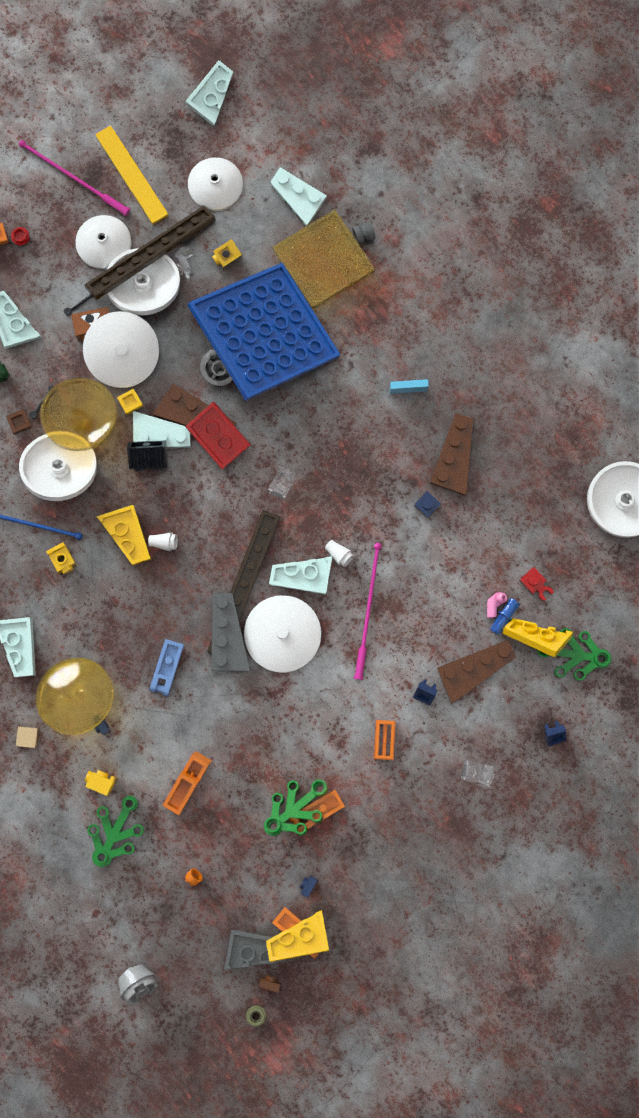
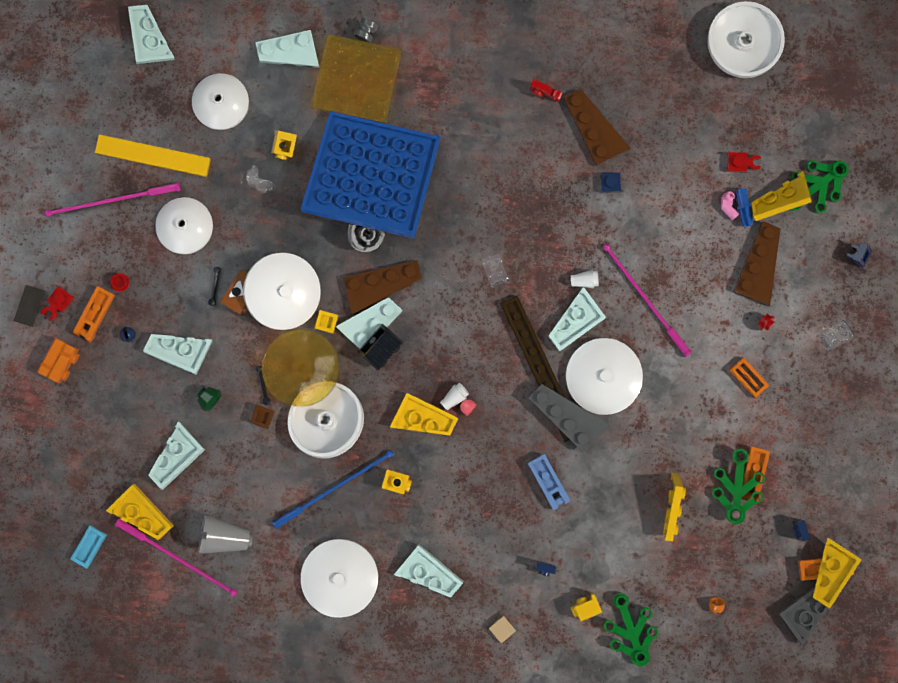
camera: 45 degrees left, 5 degrees up
clear yellow dish [36,658,113,735] -> none
dark brown tile [84,205,216,301] -> none
white dish [107,248,180,315] -> none
orange slope [162,751,212,815] -> none
red tile [185,402,251,470] -> none
olive plate [246,1005,266,1027] -> none
reddish brown plate [259,975,281,993] -> none
medium azure tile [389,379,429,394] -> none
dark blue tile [412,679,438,706] -> none
none -> coral hinge [460,400,477,416]
none -> red plate [529,79,562,102]
none -> yellow wing [663,473,686,542]
none -> red plate [757,313,775,331]

